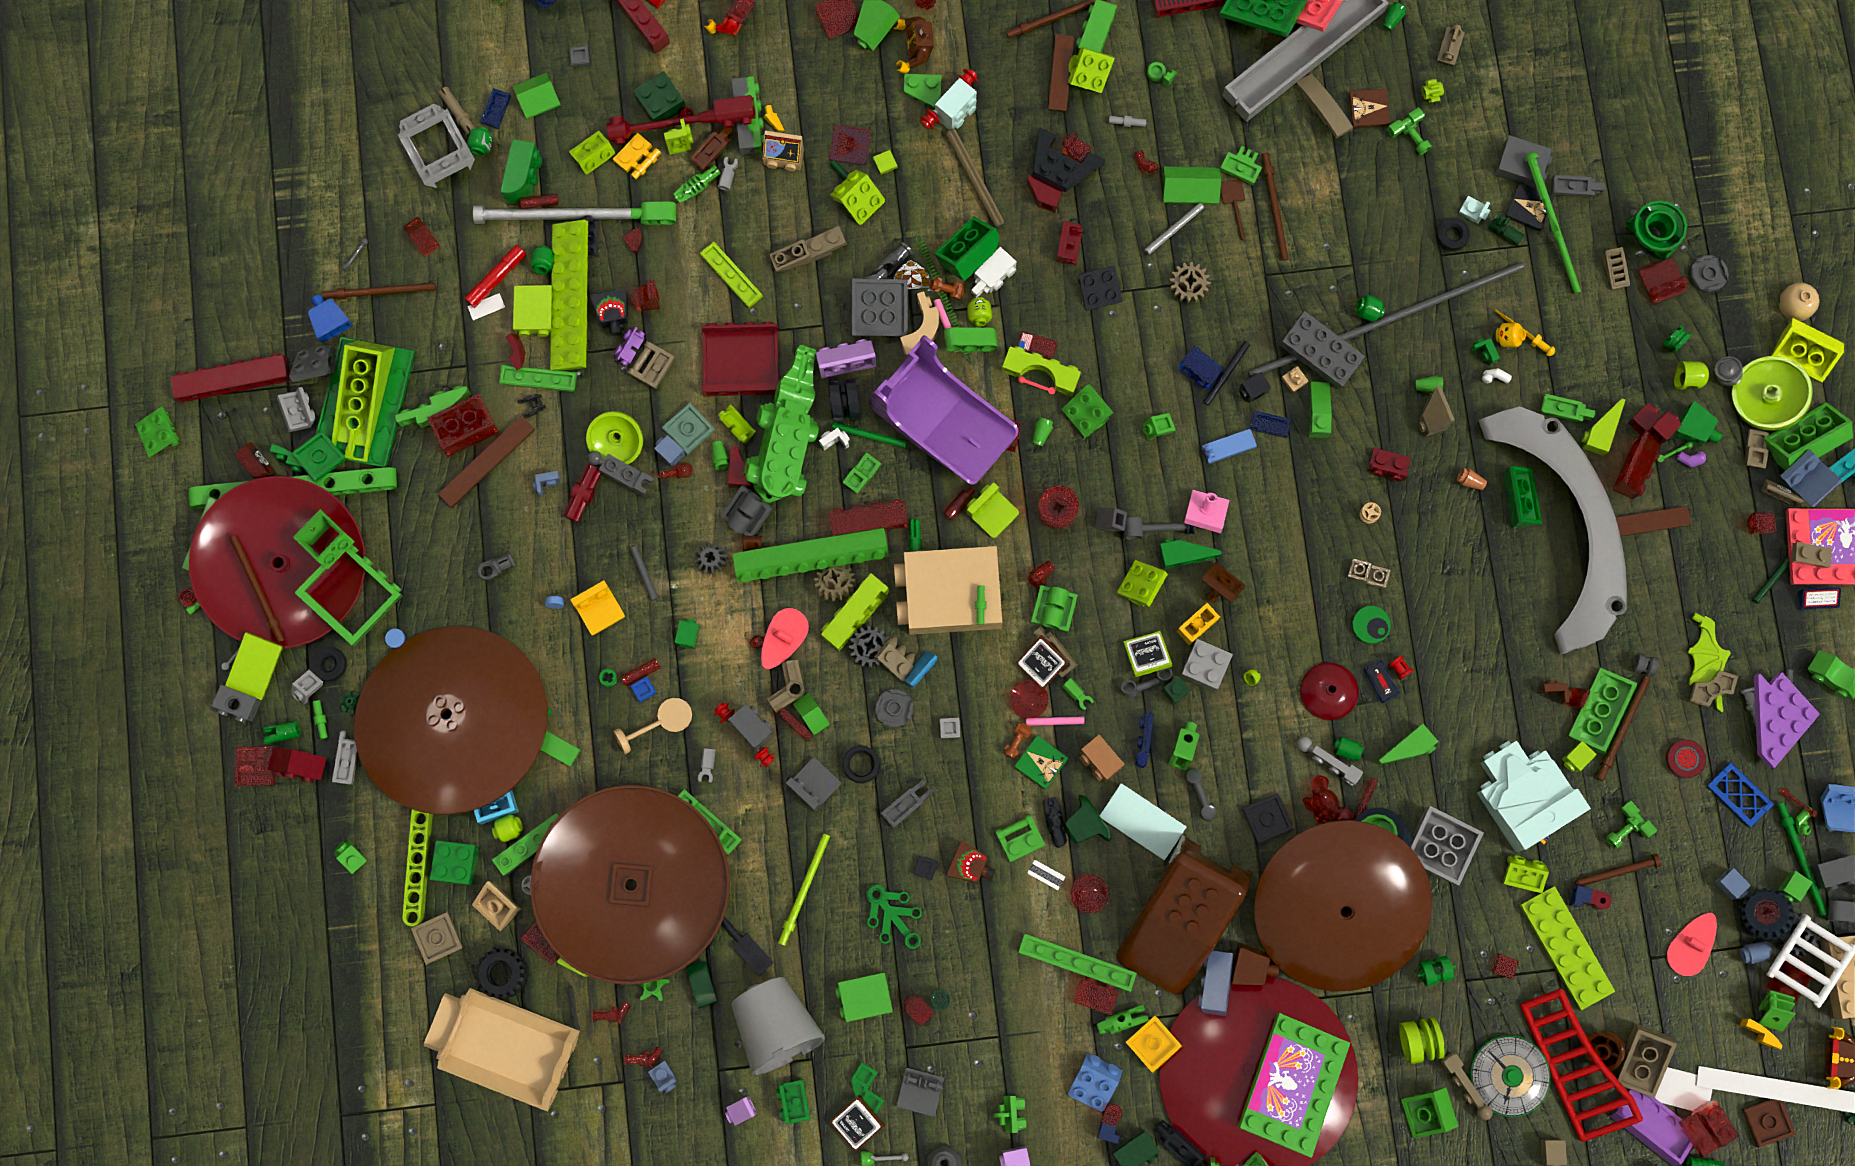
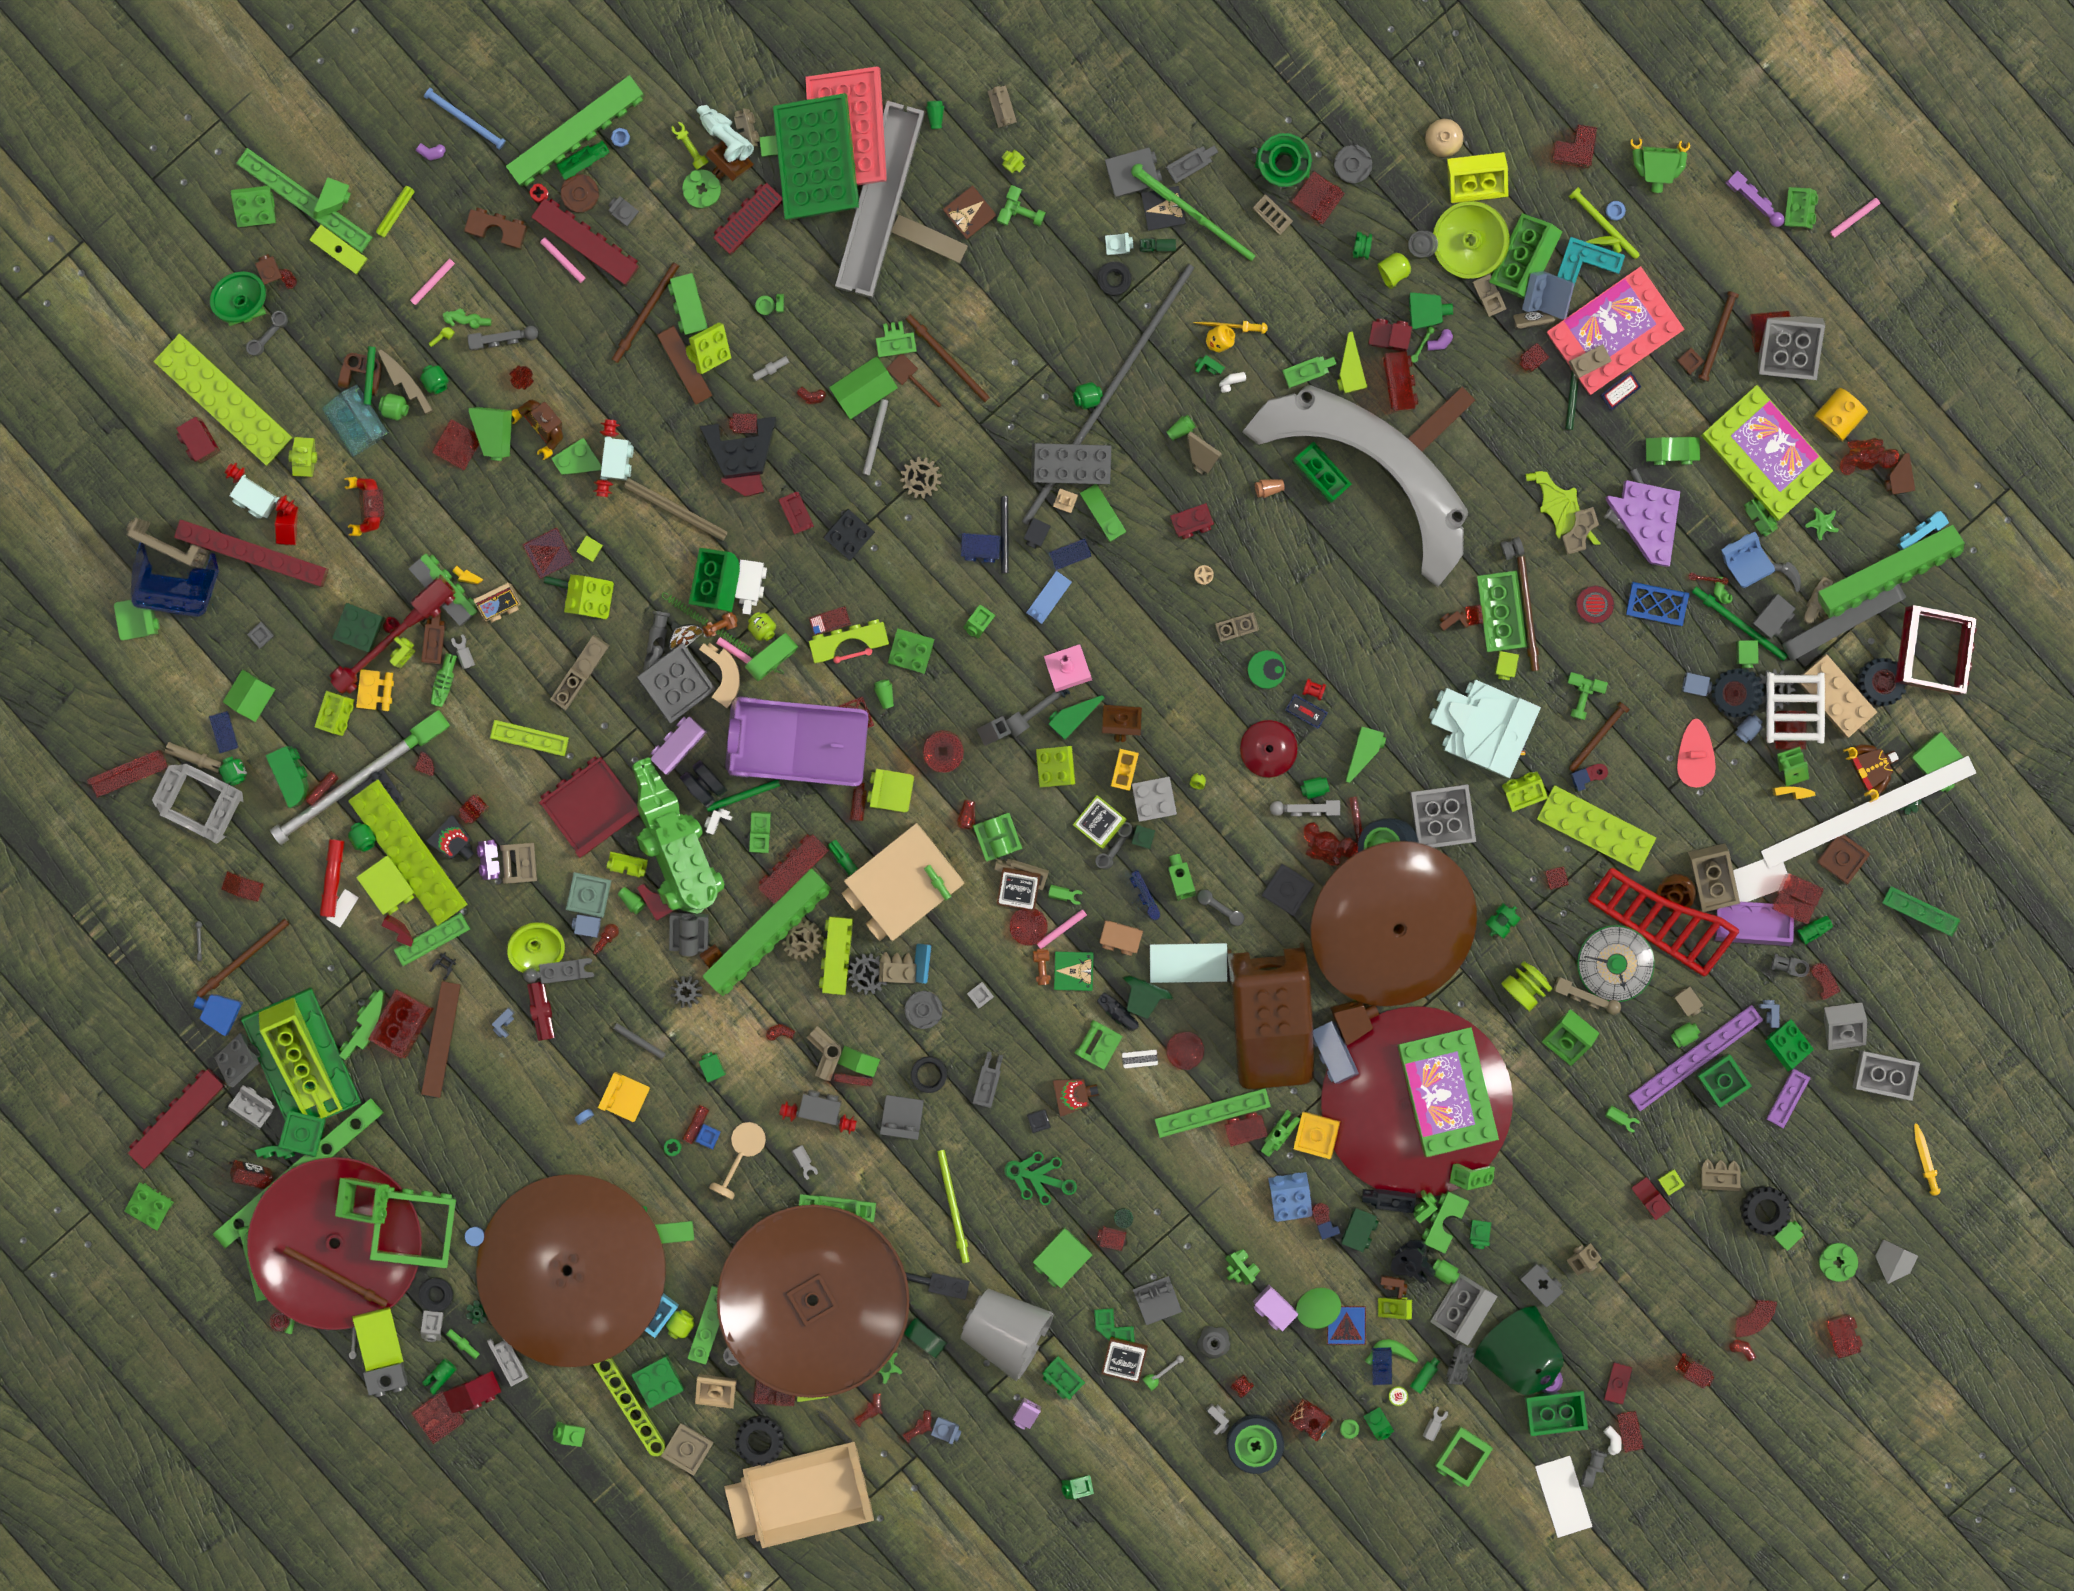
camera: 35 degrees left, 10 degrees up
dark grey connector [478,551,516,581] -> none
coral shield [761,608,809,670] -> none
none -> clear red fence [87,750,168,797]

